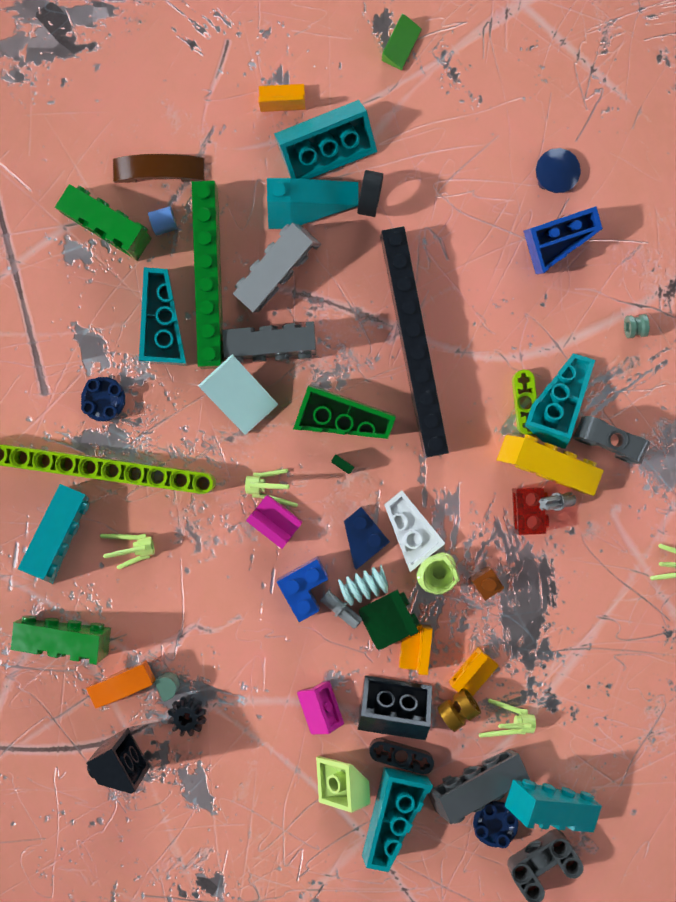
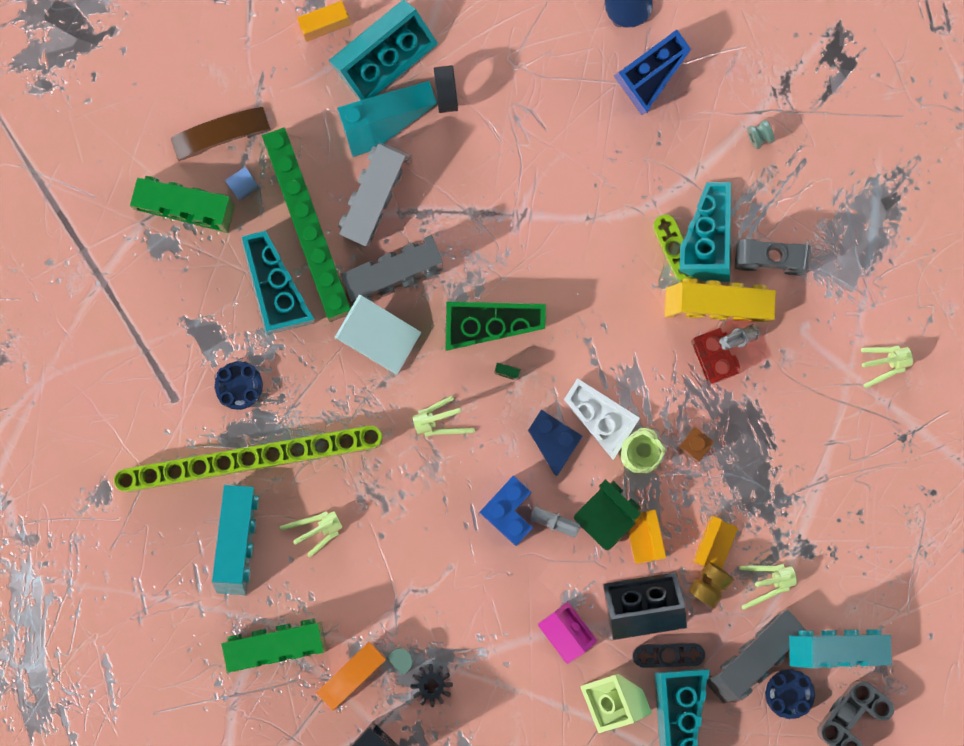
camera: 20 degrees left, 5 degrees down
dark pink panel [246,495,302,549] -> none
light aqua piece [338,565,389,606] -> none
black brick [380,226,449,458] -> none

